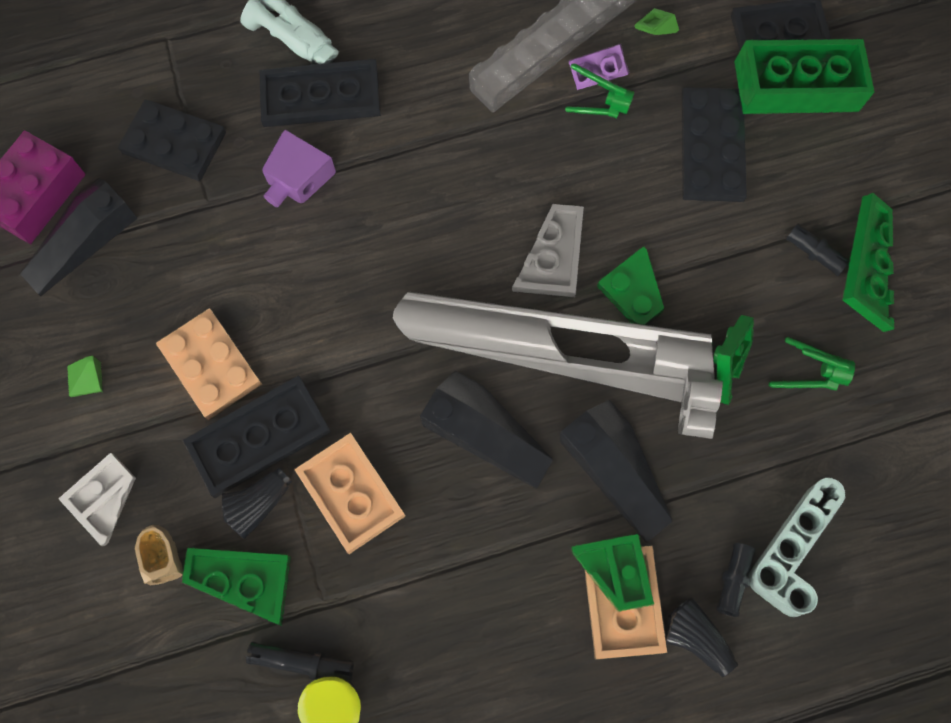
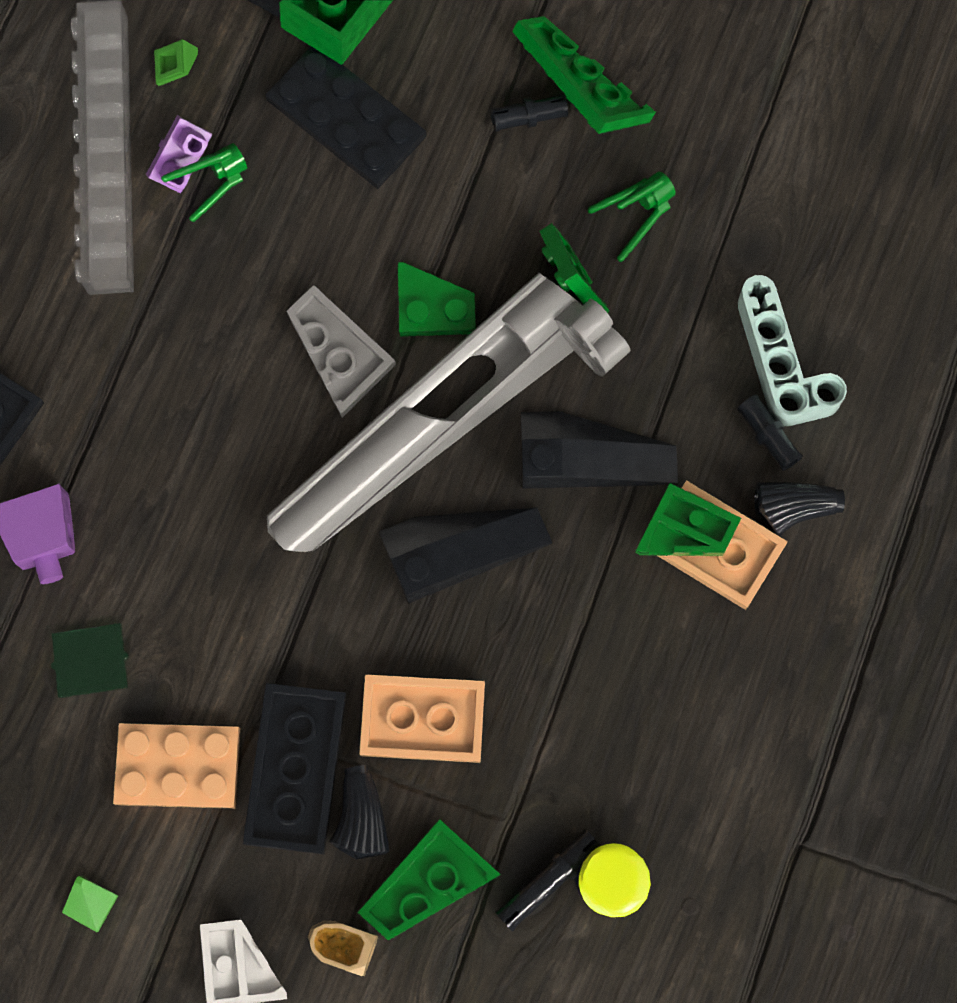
camera: 55 degrees left, 5 degrees up
none -> clear green piece [51,623,129,698]

